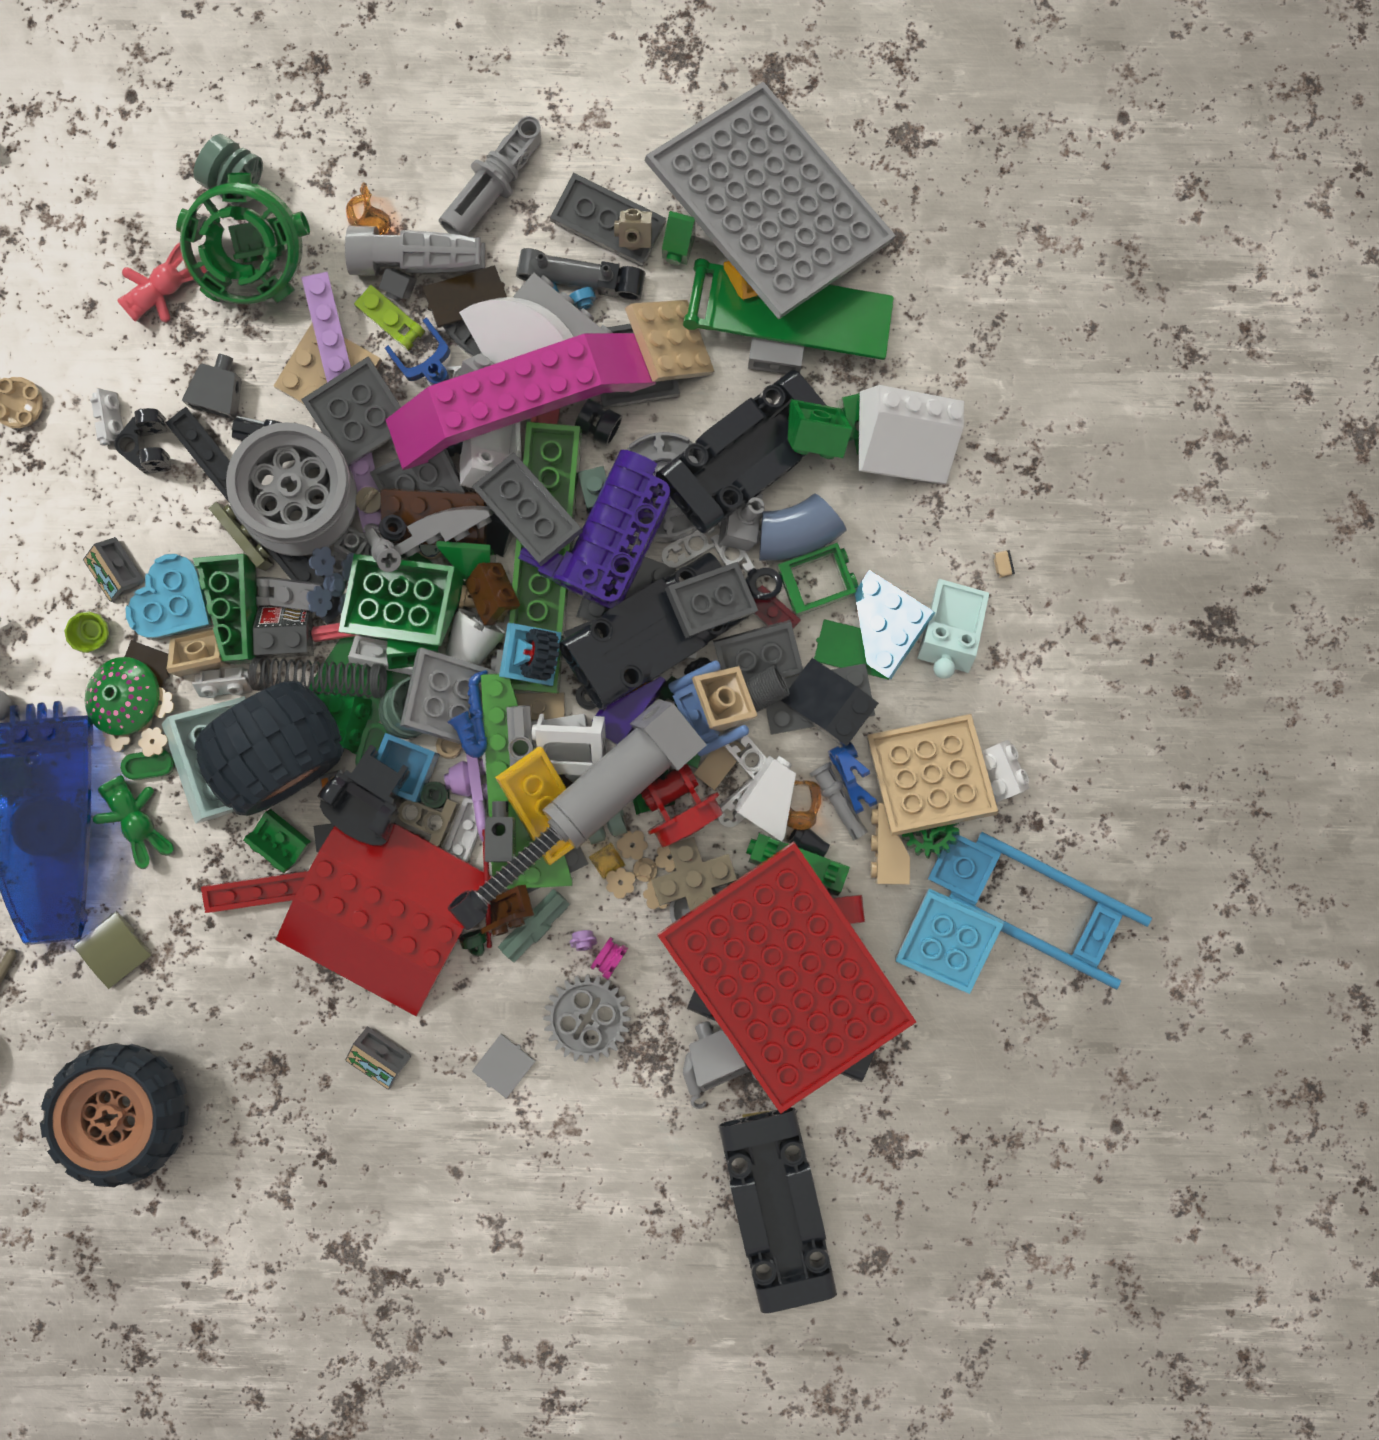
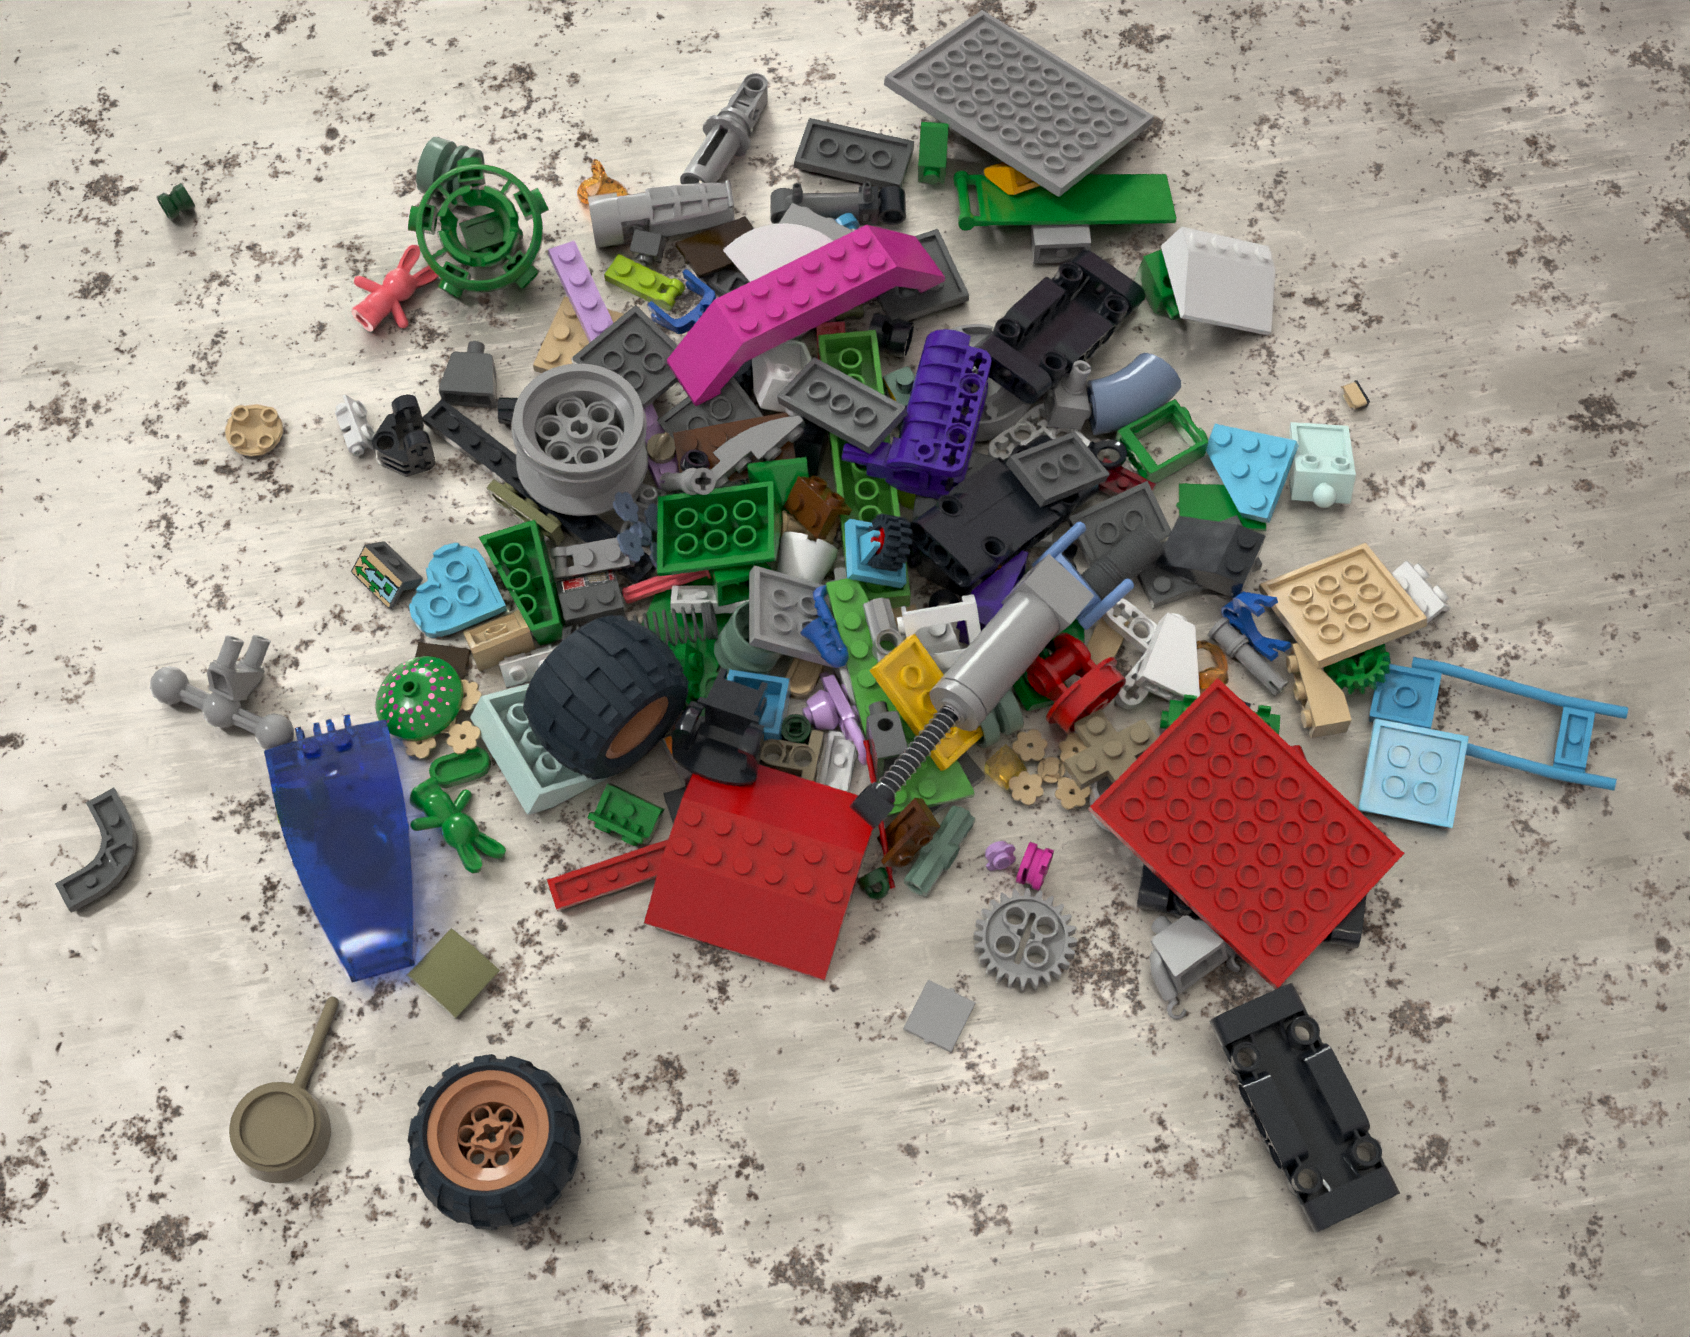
camera: 15 degrees left, 20 degrees down
lime hair [64,611,109,653] -> none
dark grey panel [345,1026,411,1090] -> none
dark tan brick [614,208,652,250] -> none
tan plate [625,300,714,382] -> none
tan slope [692,666,758,732] -> none
green slope [788,399,852,459] -> none

